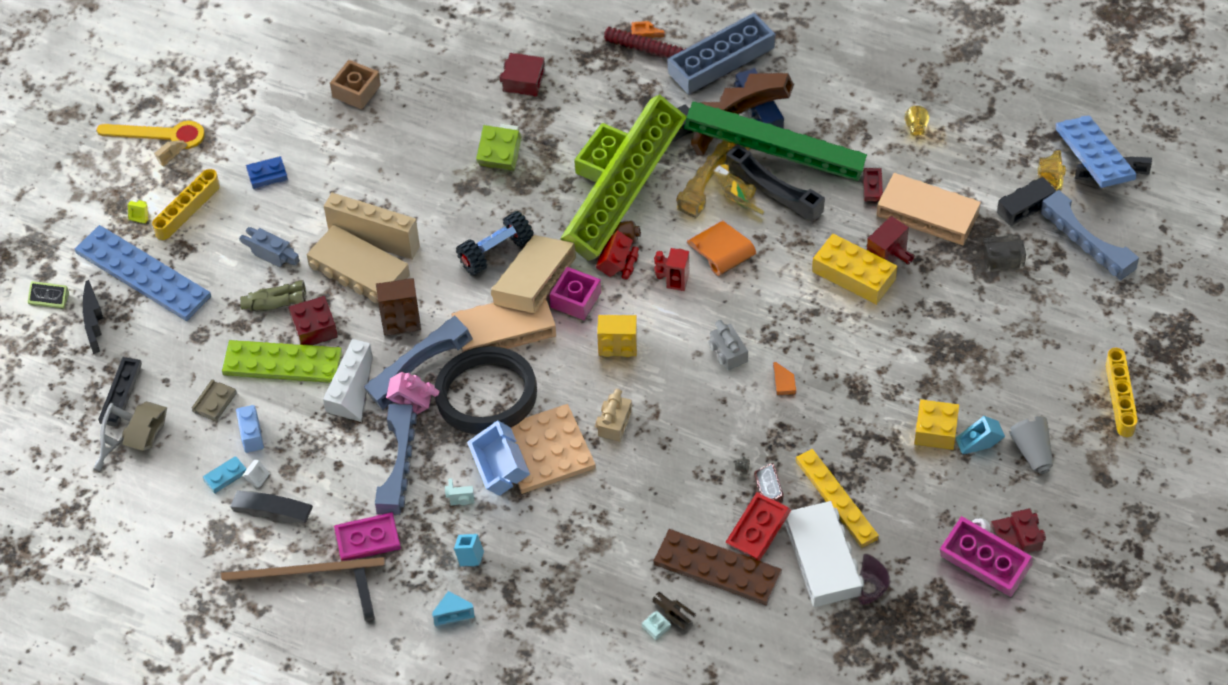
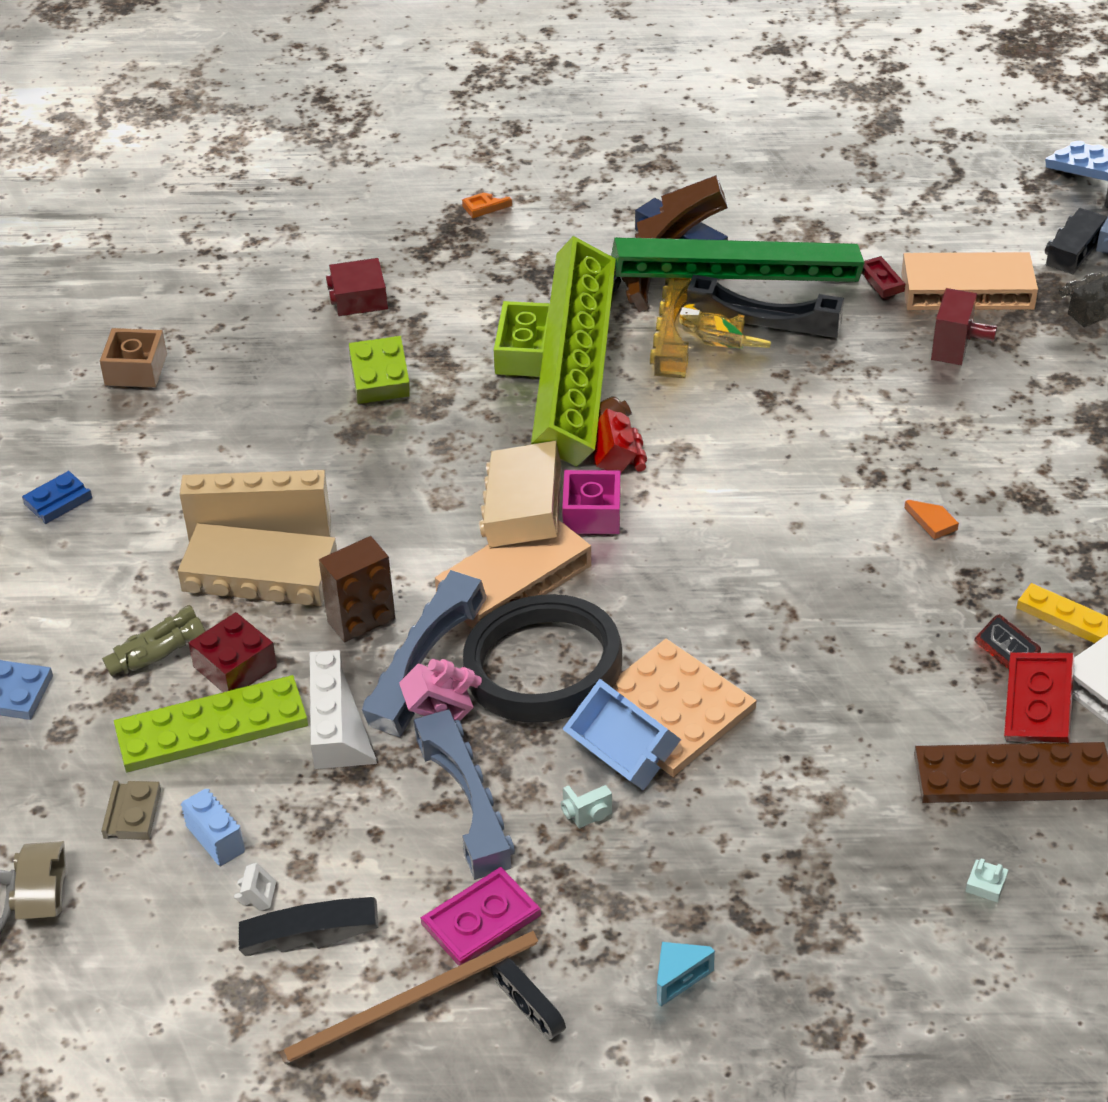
camera: 25 degrees left, 10 degrees down
medium azure plate [203,456,247,494] -> none
sand blue hinge [239,227,300,267] -> none
medium azure brick [454,534,484,566] -> none
black plate [456,211,534,276] -> none
tan brick [595,389,632,442] -> none
yellow brick [597,315,637,357] -> none
dark red piece [604,26,687,59] -> none
dark brown arm [652,592,696,630] -> none
red brick [654,248,690,291] -> none
sand blue brick [668,12,775,95] -> none
orange door [687,220,756,276] -> none
light grey brick [708,320,748,371] -> none
clear smoke plate [735,456,750,476] -> none
yellow brick [812,233,897,305] -> none
clear yellow piece [904,105,929,136] -> none
clear yellow brick [1037,150,1066,191] -> none

